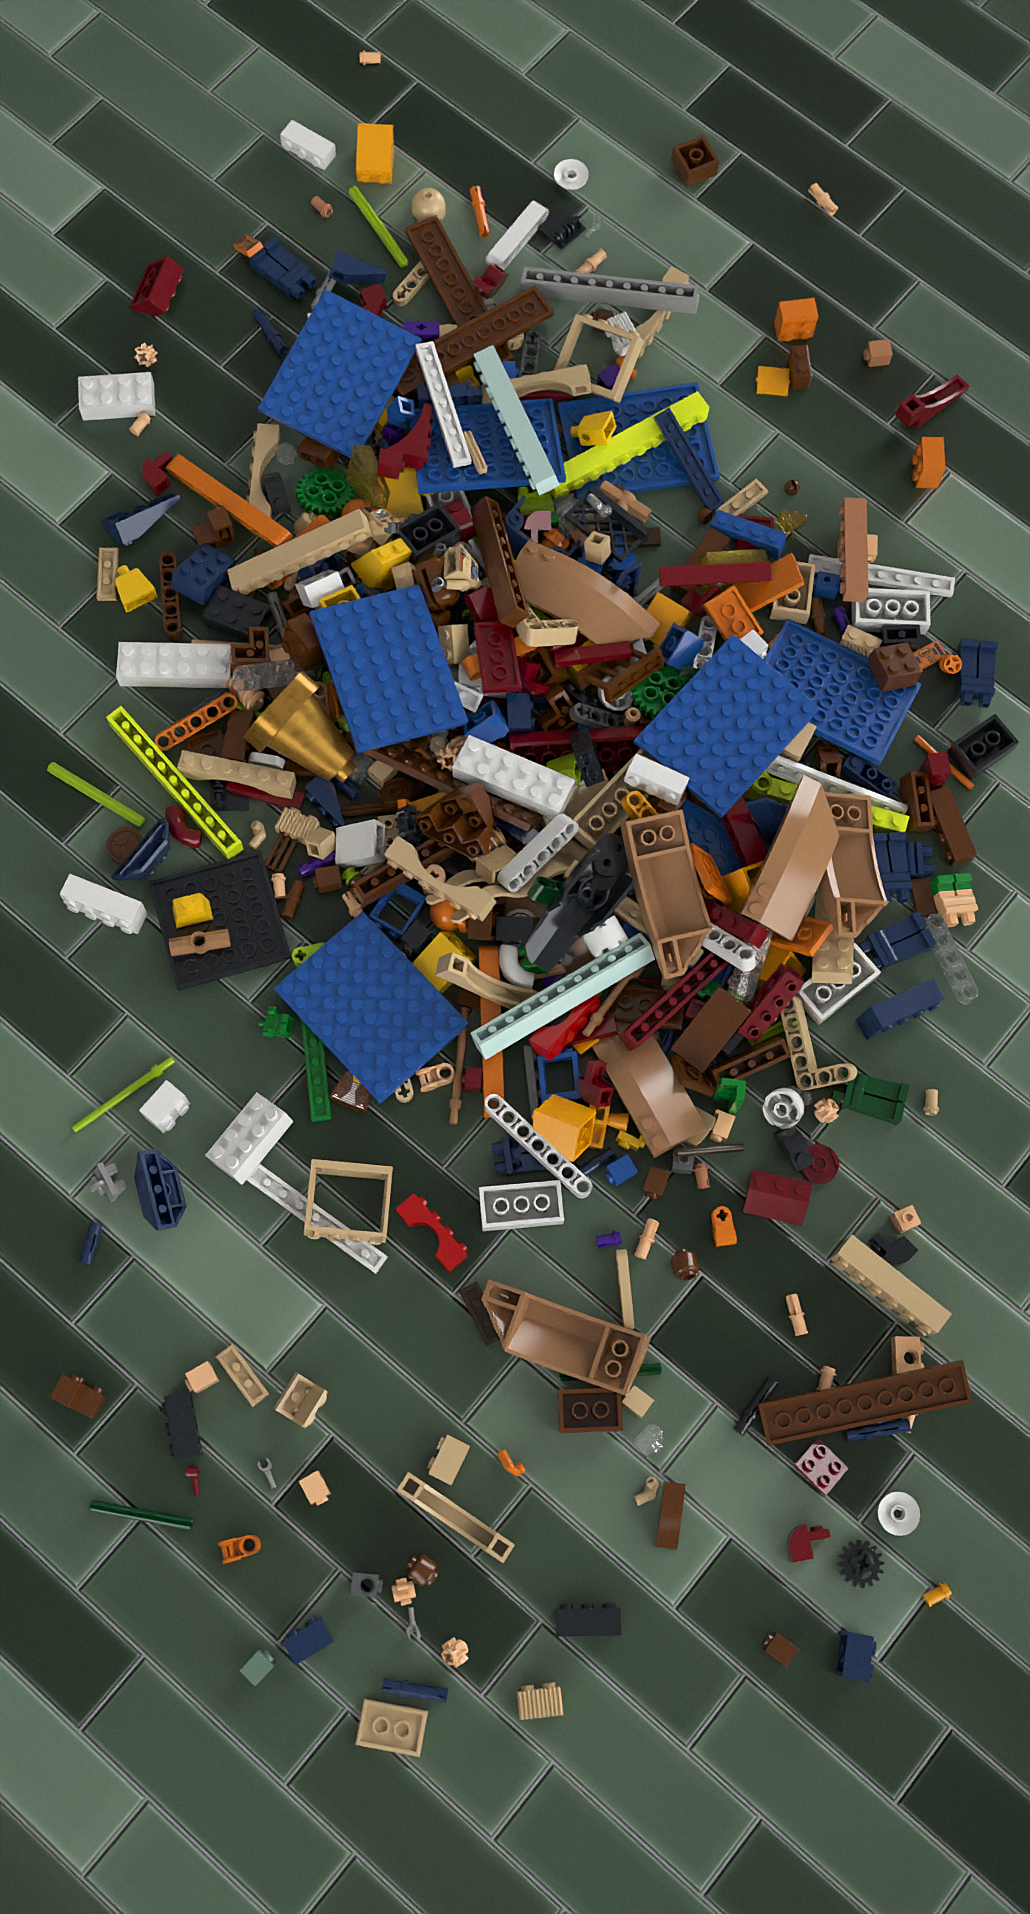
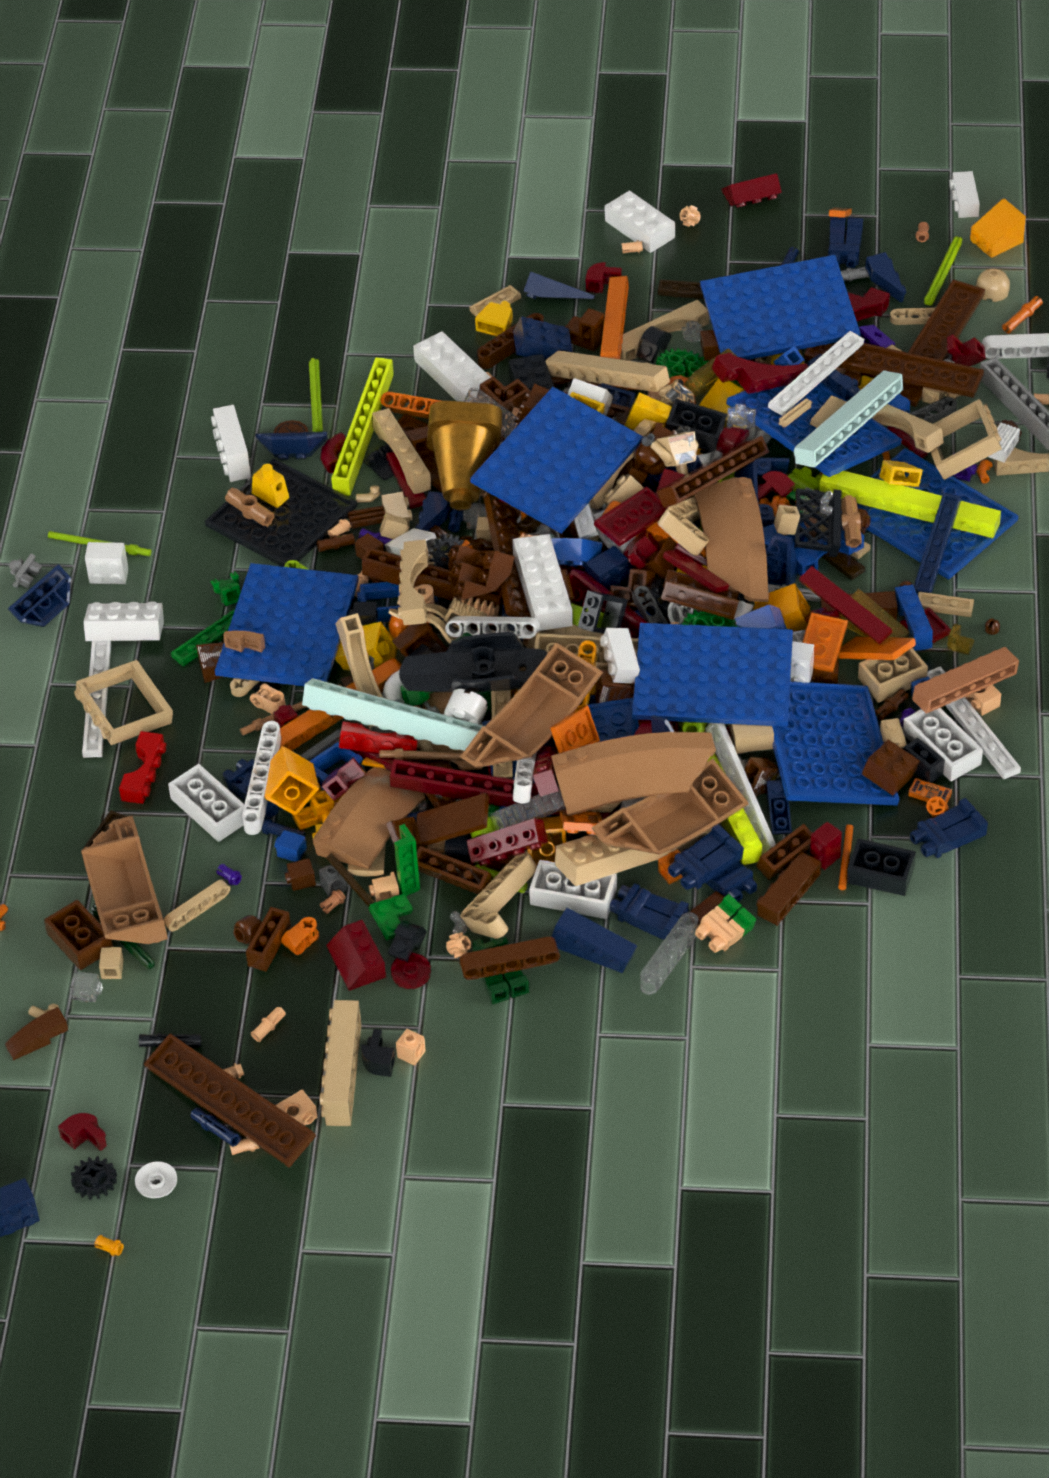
camera: 60 degrees right, 25 degrees down
white beam [248,752,285,770] -> none
light nougat axle [634,1219,659,1260] -> none
white cylinder [763,1088,804,1129] -> none
hinge [794,1438,848,1496] -> none
tan pin [923,1089,939,1116] -> none
none -> medium nougat slope [223,631,265,652]
none -> reddish brown brick [246,907,291,972]
none -> green plate [368,894,413,941]
none -> reddish brown beam [459,937,560,980]
none -> dark brown tile [658,279,704,299]
none -> clear brick [727,404,756,429]
none -> tan tile [810,395,847,428]

